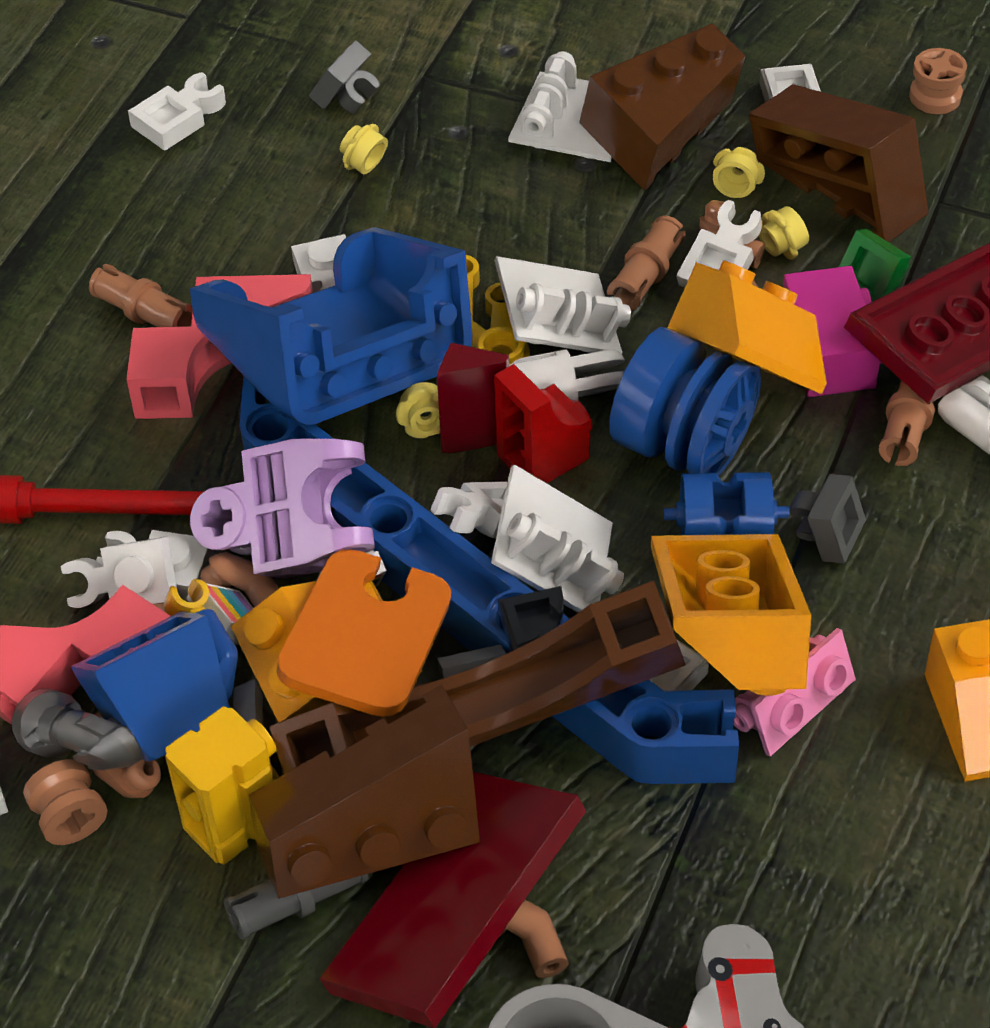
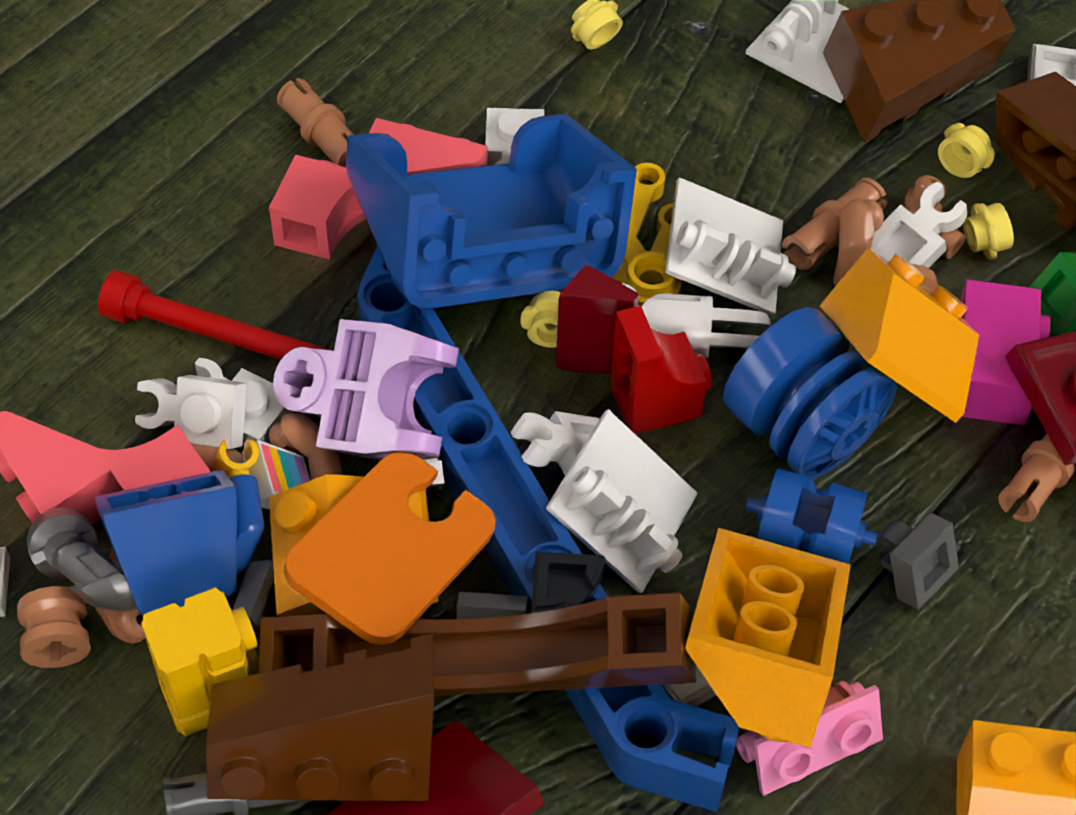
camera: 15 degrees right, 5 degrees up
none -> nougat arm [833,199,884,285]

